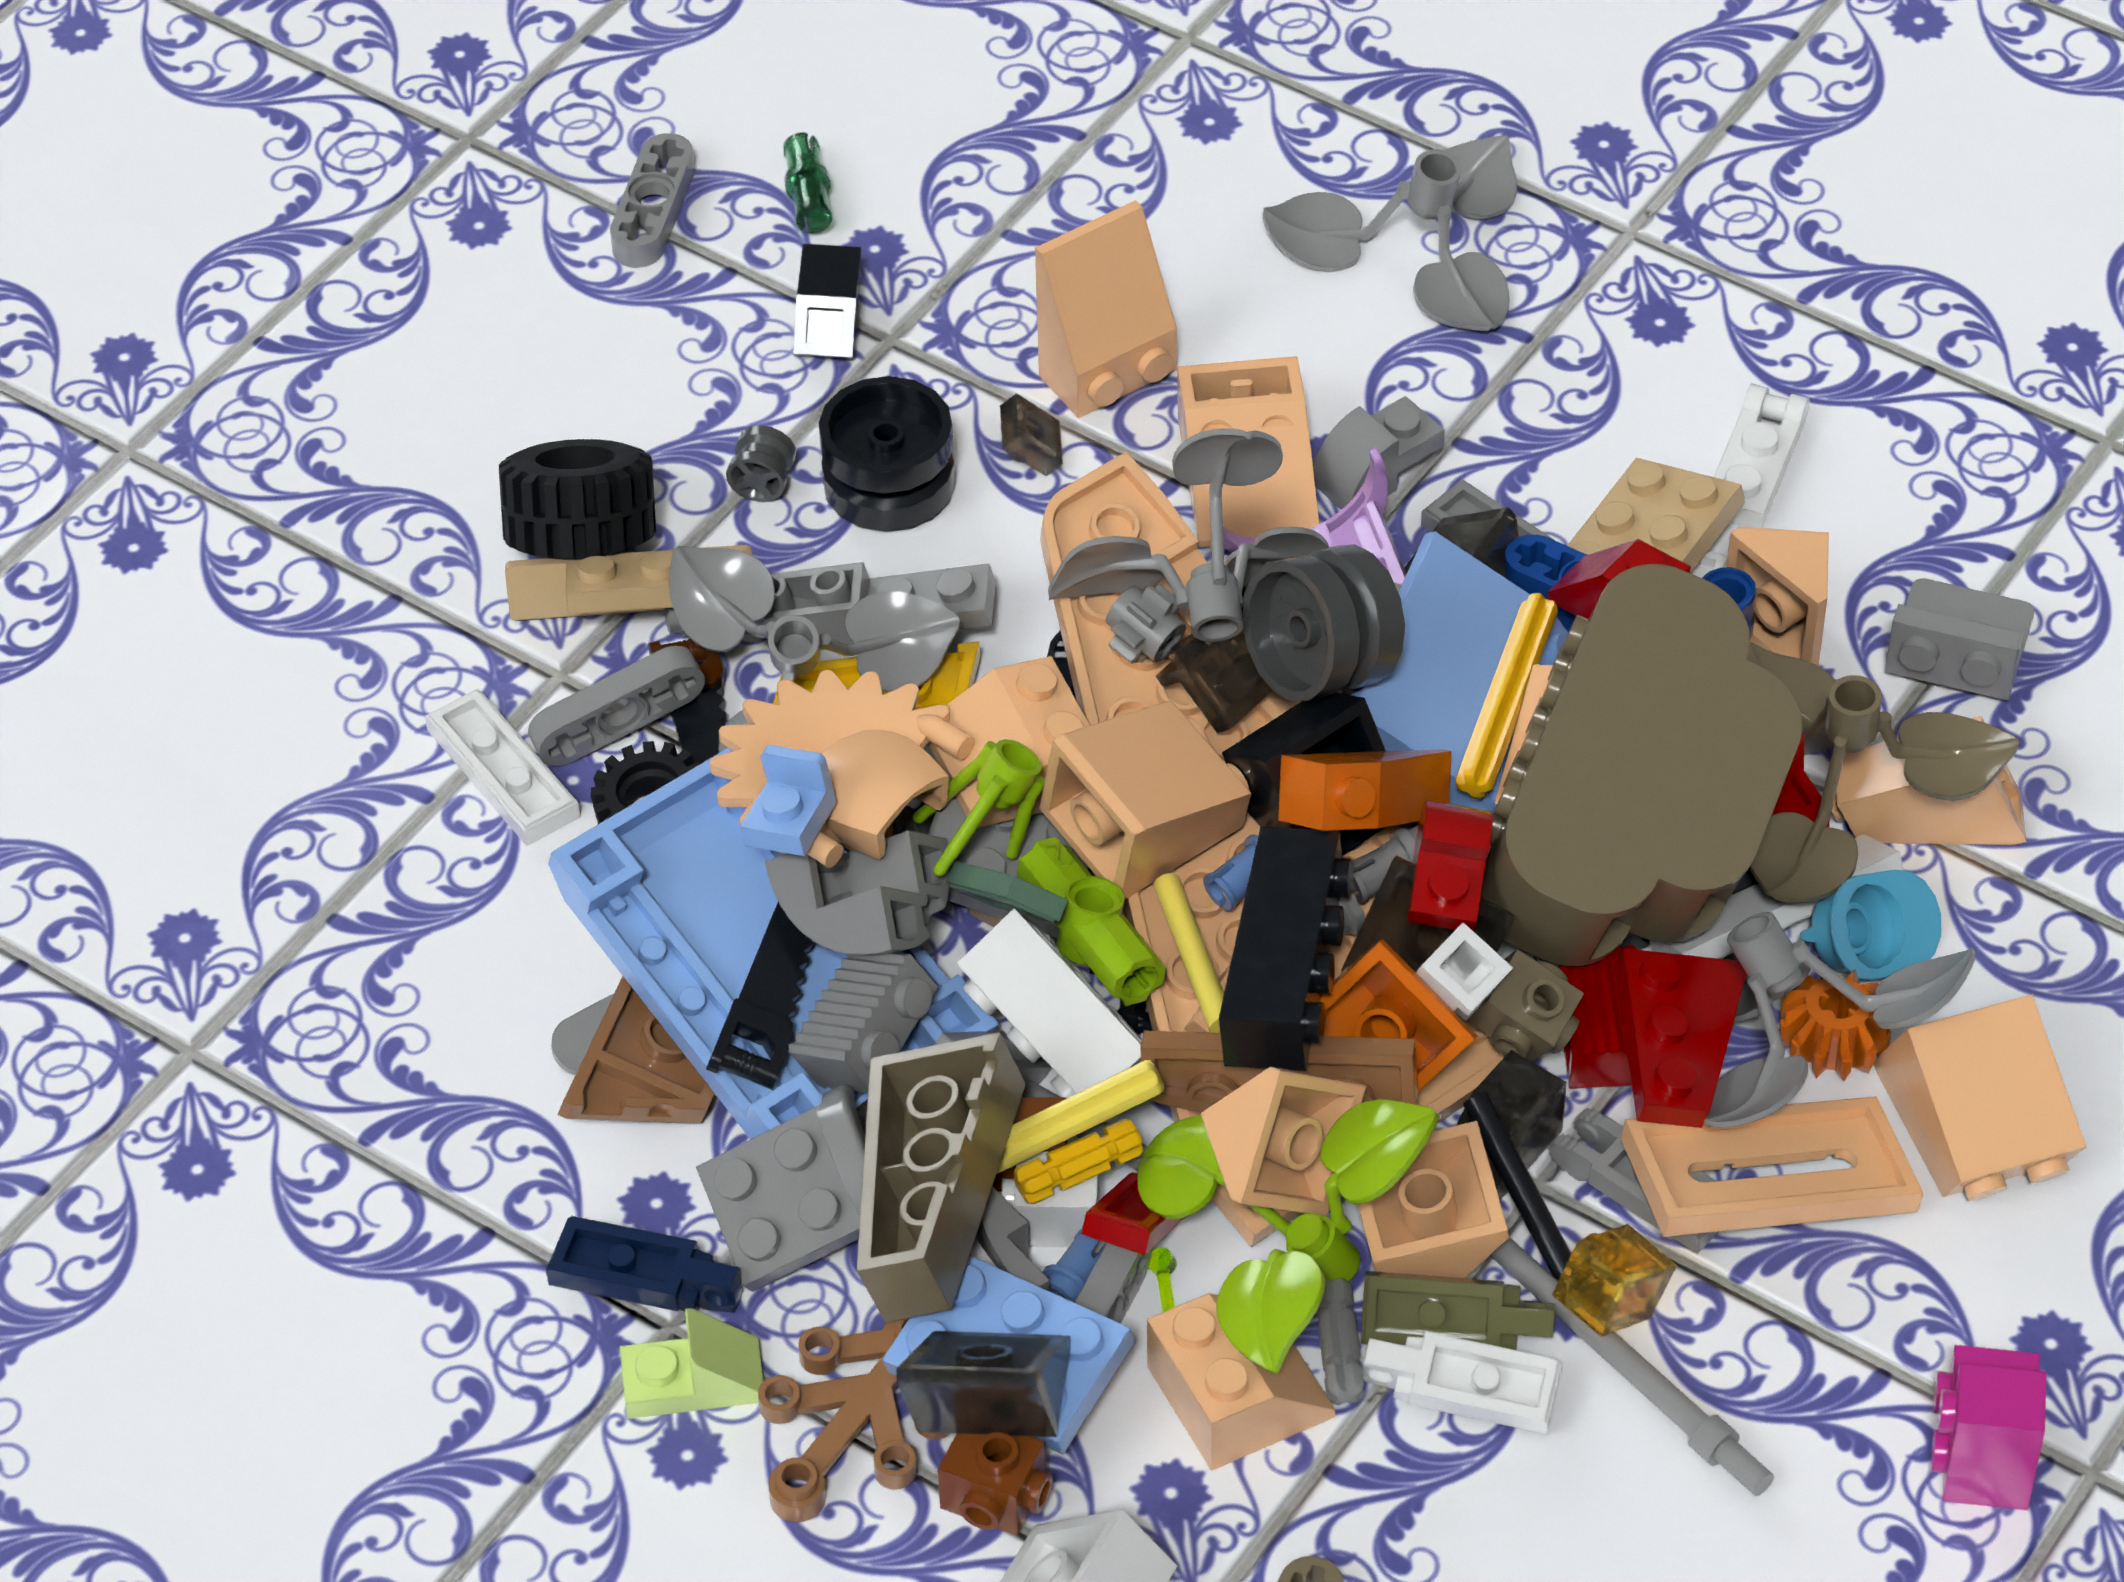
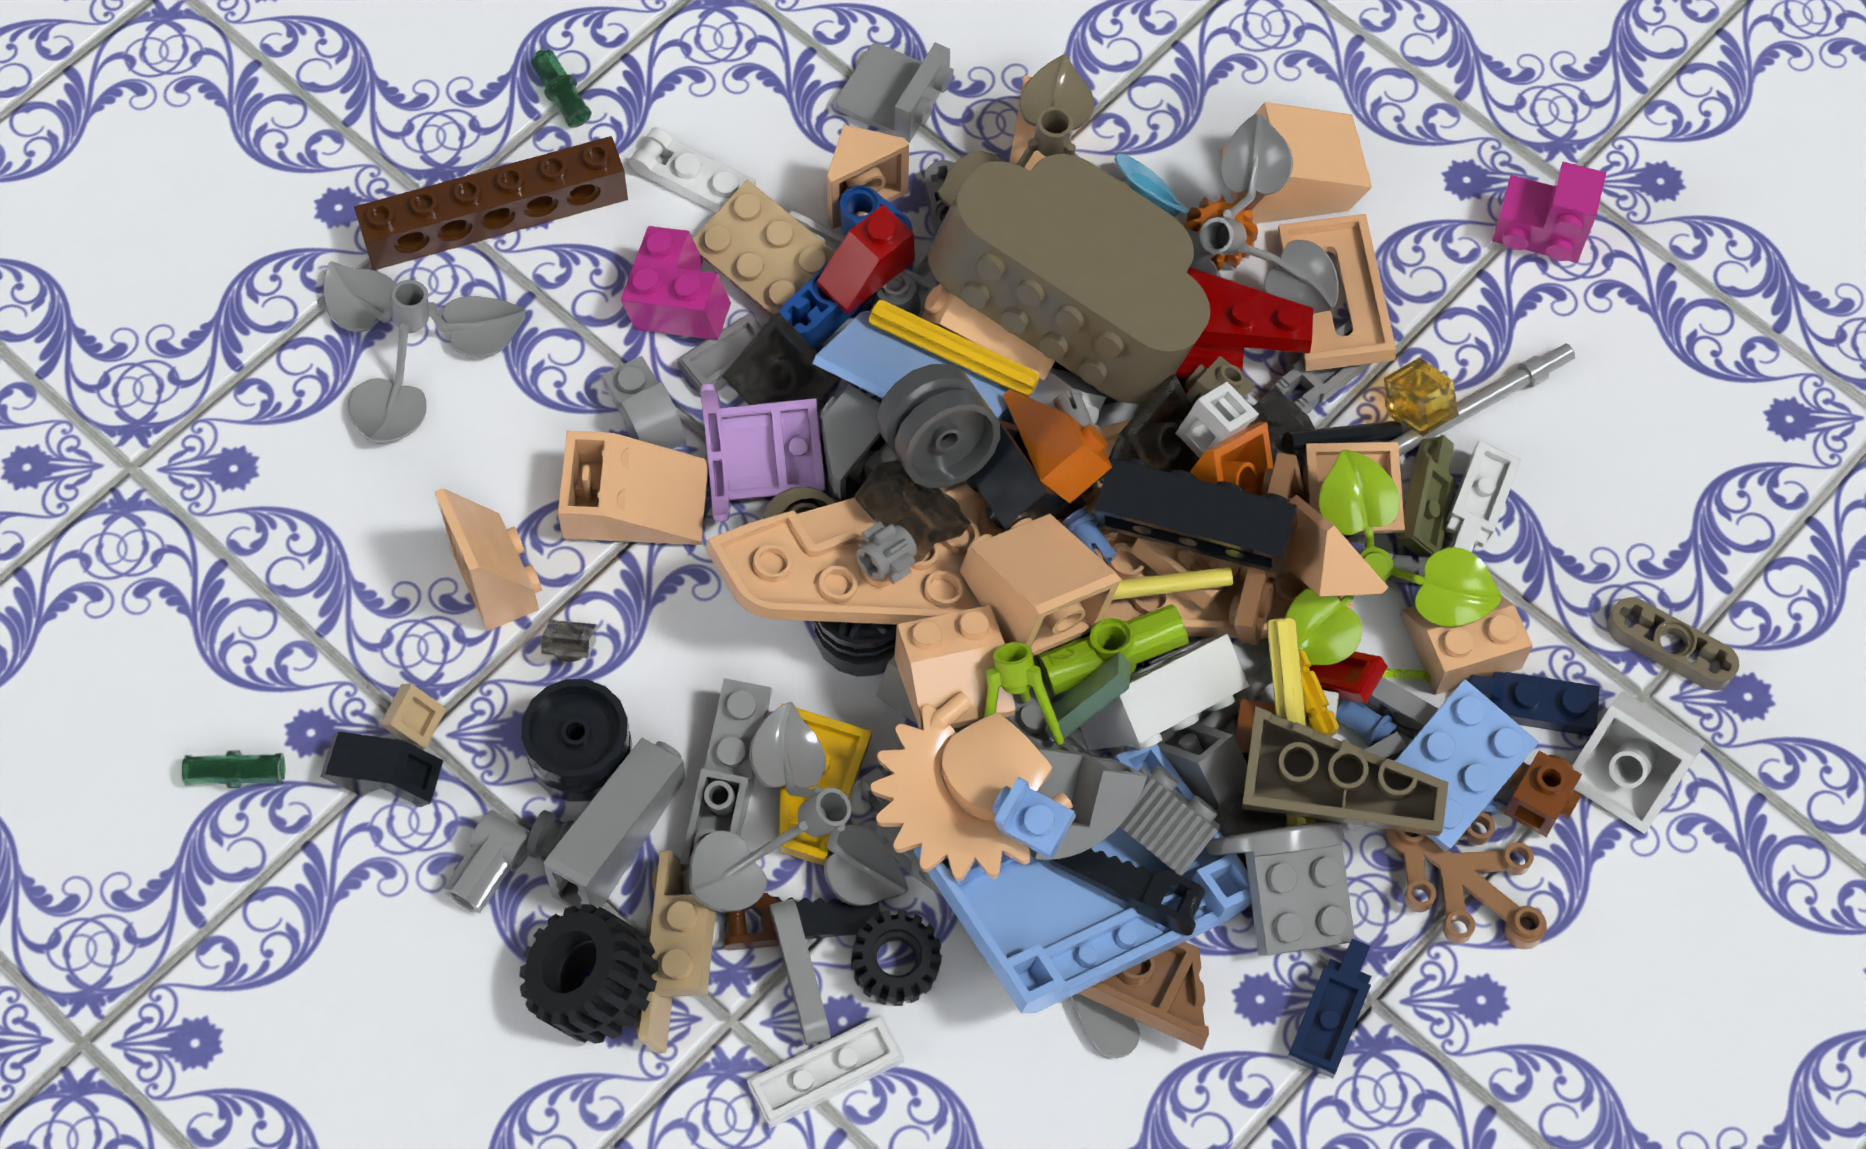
camera: 85 degrees left, 15 degrees up
light grey beam [610,133,695,268] -> none
yellowish green slope [620,1308,763,1419] -> none
clear smoke slope [896,1331,1071,1437] -> none
light grey plant [1048,428,1329,642] -> none
red brick [1407,800,1493,932] -> none
none -> reddish brown brick [354,136,628,271]
none -> tan plate [380,683,447,750]
none -> light grey piece [443,810,531,913]
none -> clear green axle [531,49,592,128]
none -> light grey slope [543,738,686,909]
none -> dark pink brick [621,226,731,340]
none -> dark blue hinge [1468,672,1600,736]

